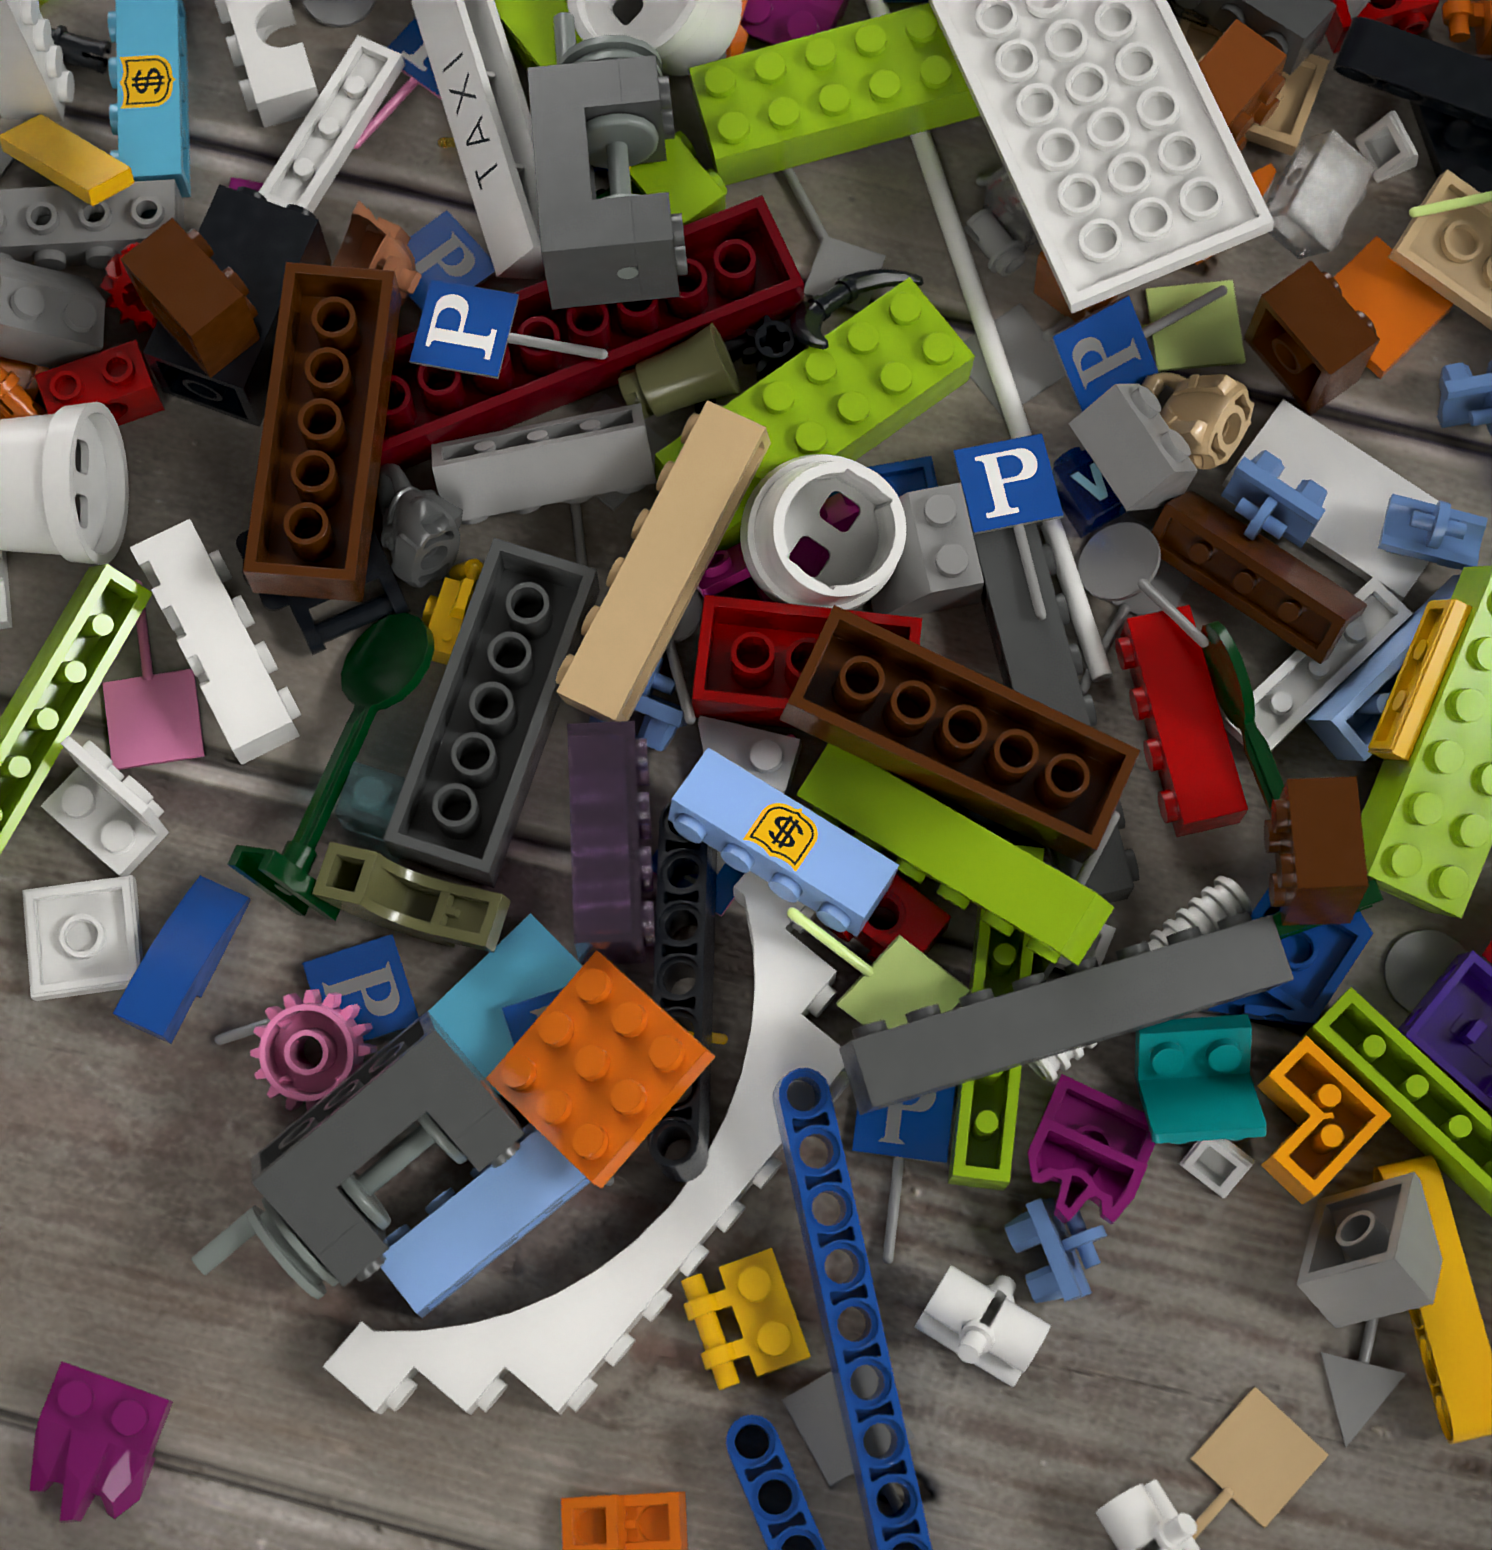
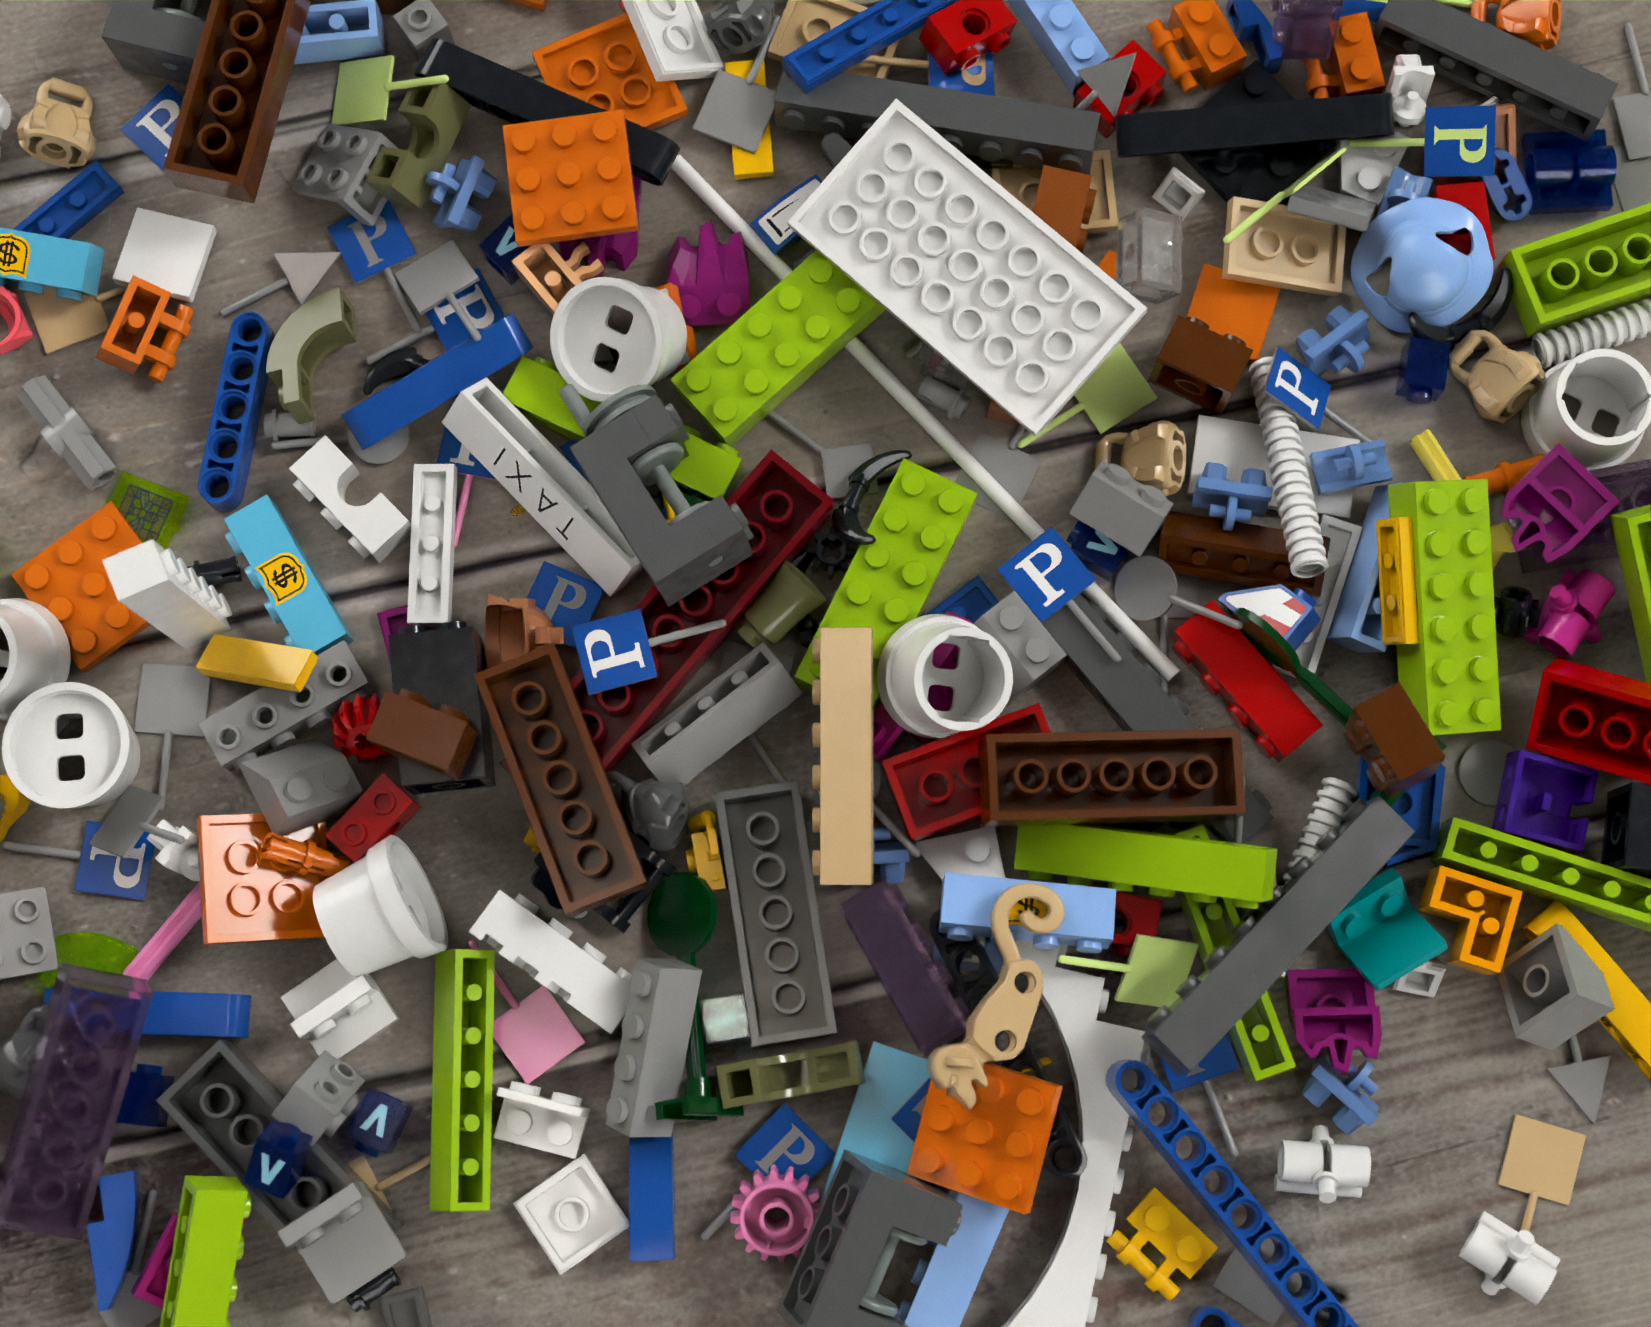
camera: 25 degrees left, 5 degrees up
blue piece [1050,285,1227,412] -> none
none -> light grey brick [606,957,702,1137]
none -> tan animal [927,883,1065,1110]
none -> slope [1218,584,1321,651]
none -> white piece [1248,357,1329,578]
none -> blue piece [1263,347,1372,443]

